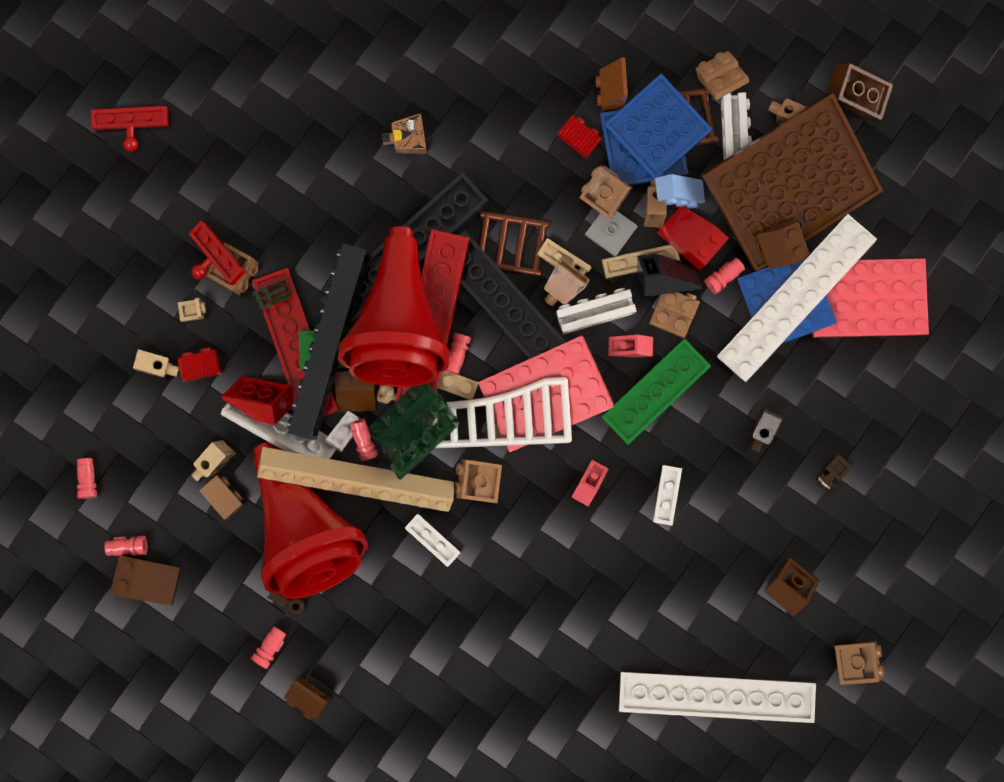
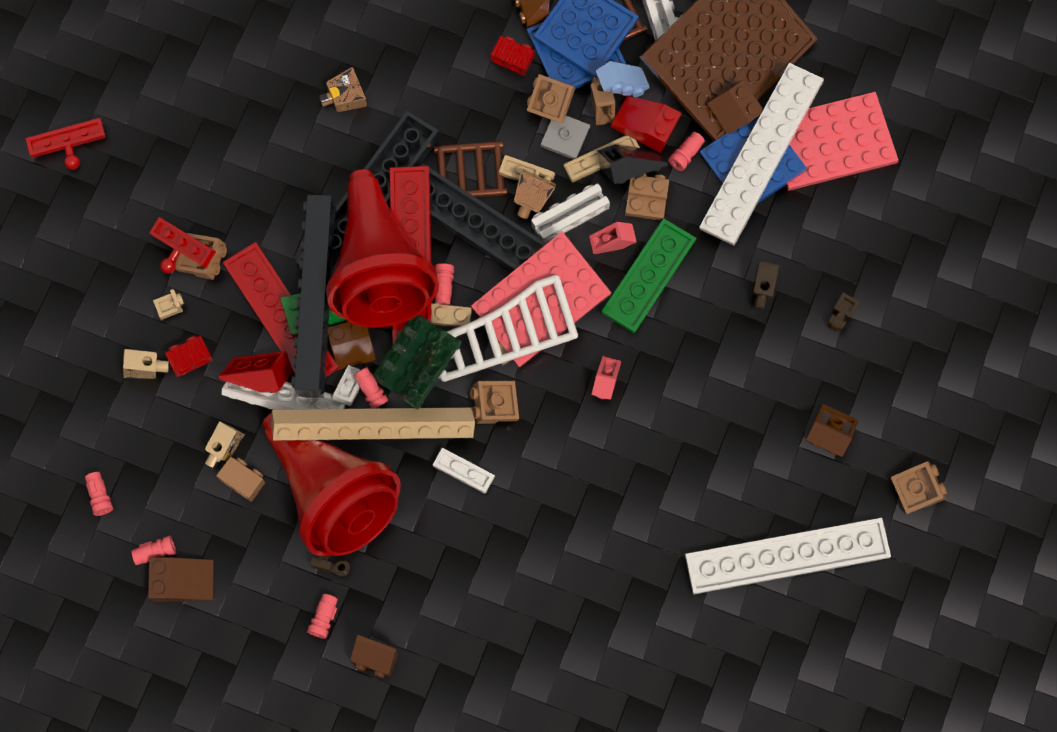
camera: 15 degrees left, 10 degrees down
arm [252,280,292,311] -> none
tan tile [377,386,396,404] -> none
white plate [653,465,682,526] -> none

